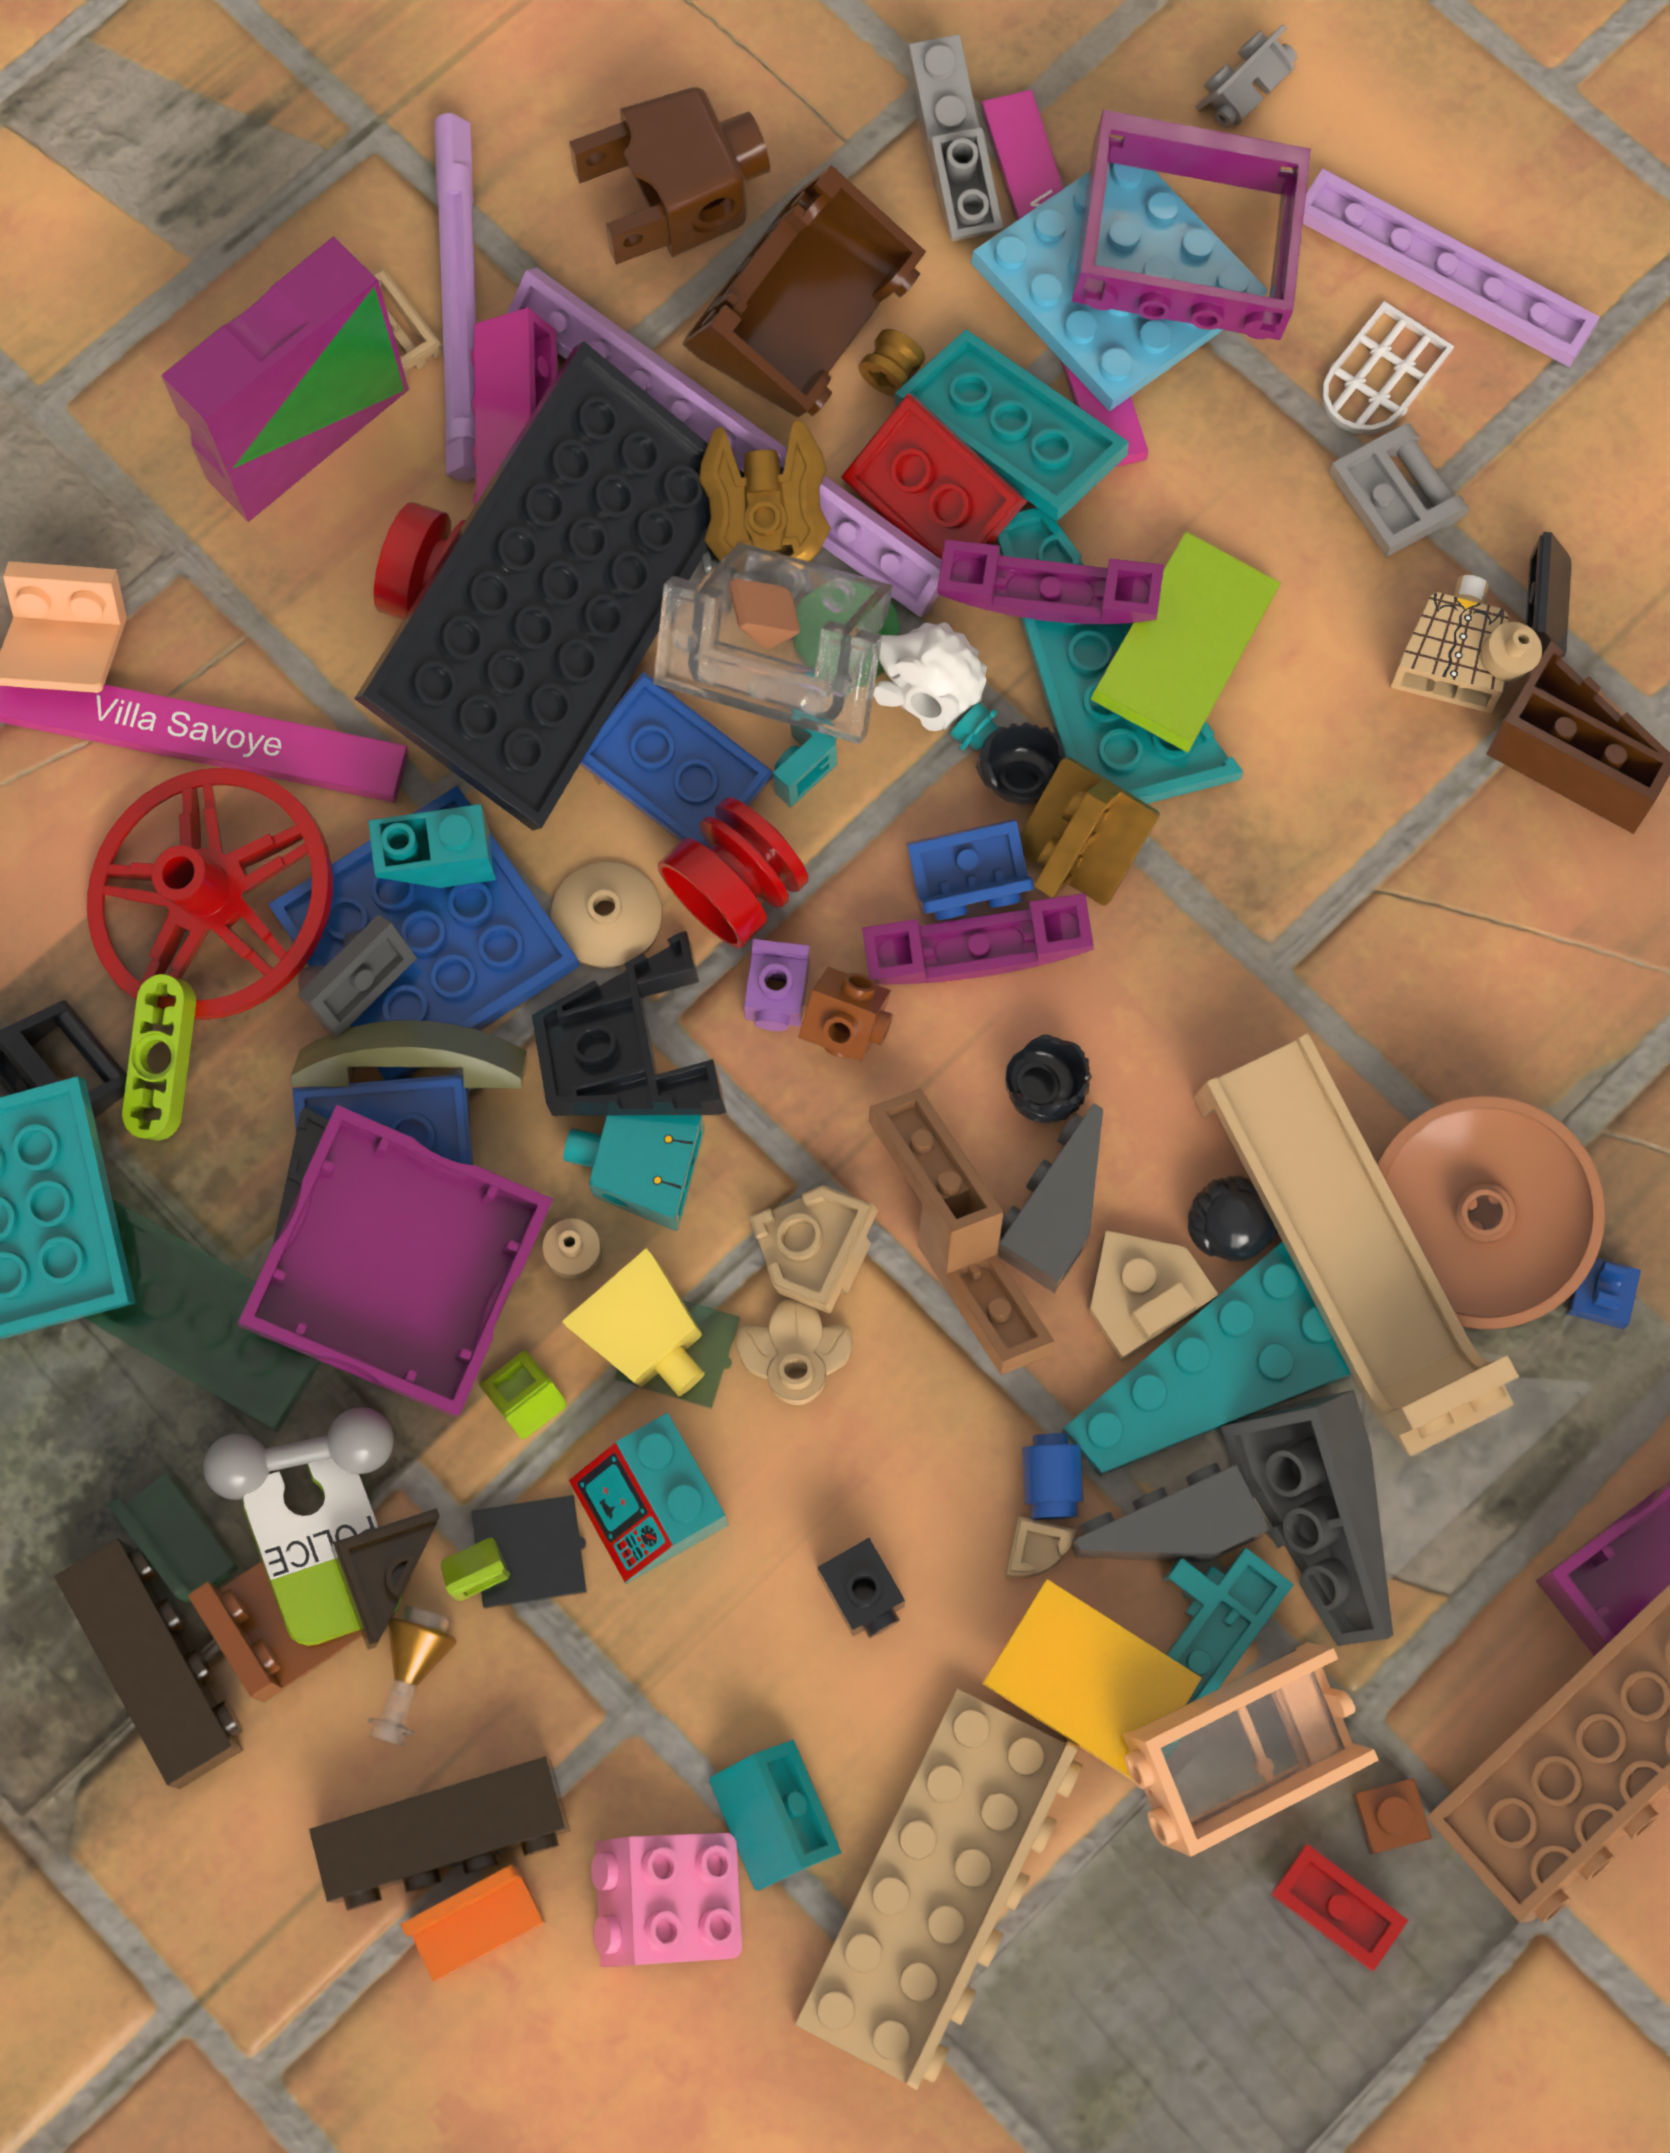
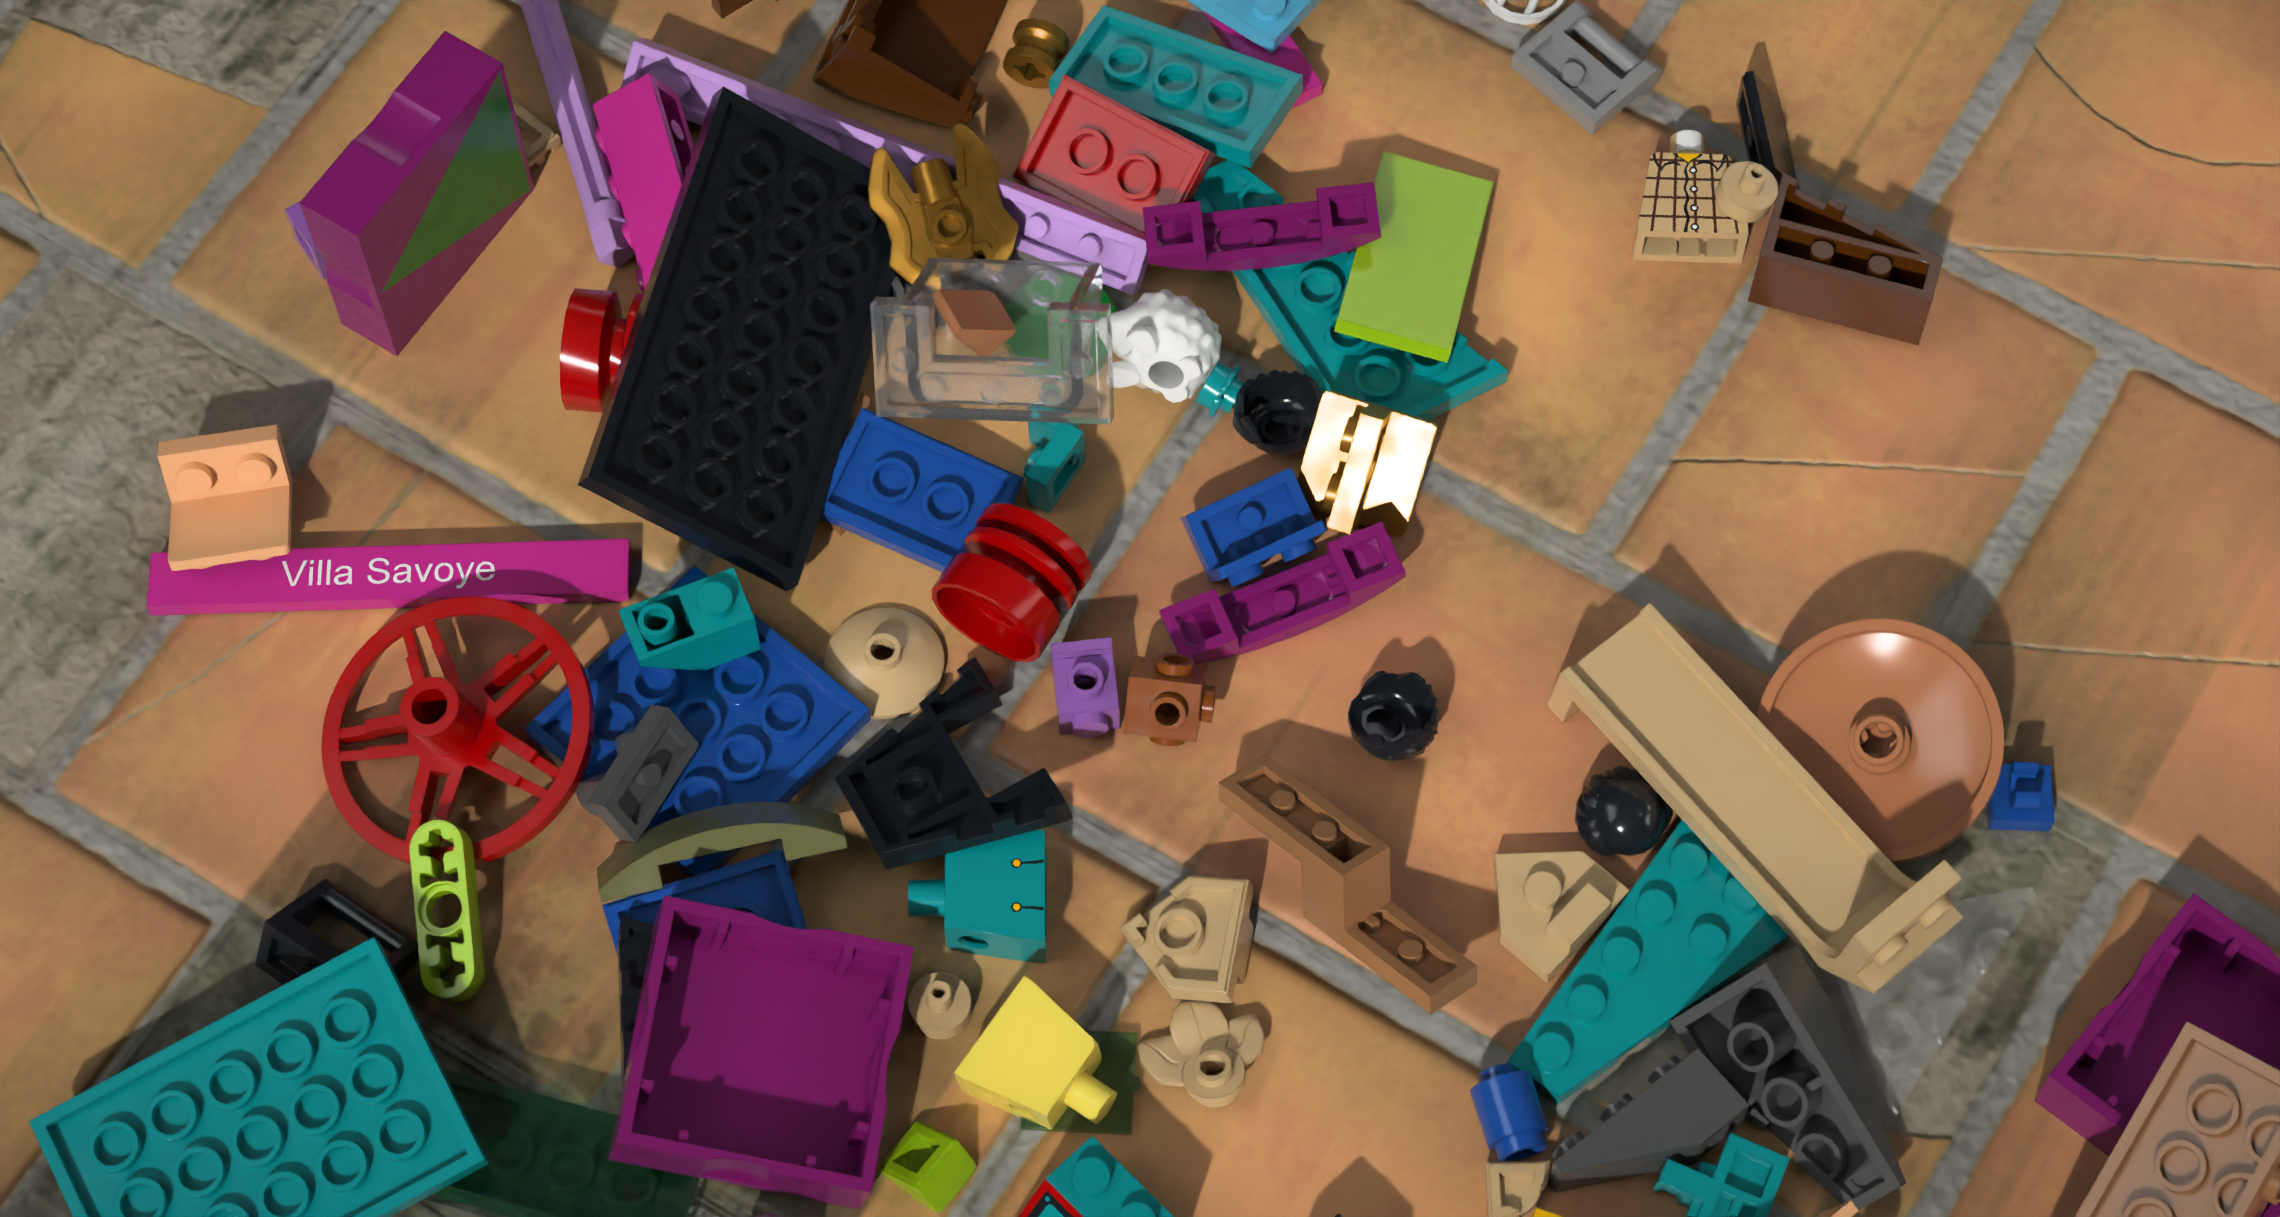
camera: 15 degrees left, 10 degrees down
dark grey slope [997,1103,1103,1293] -> none

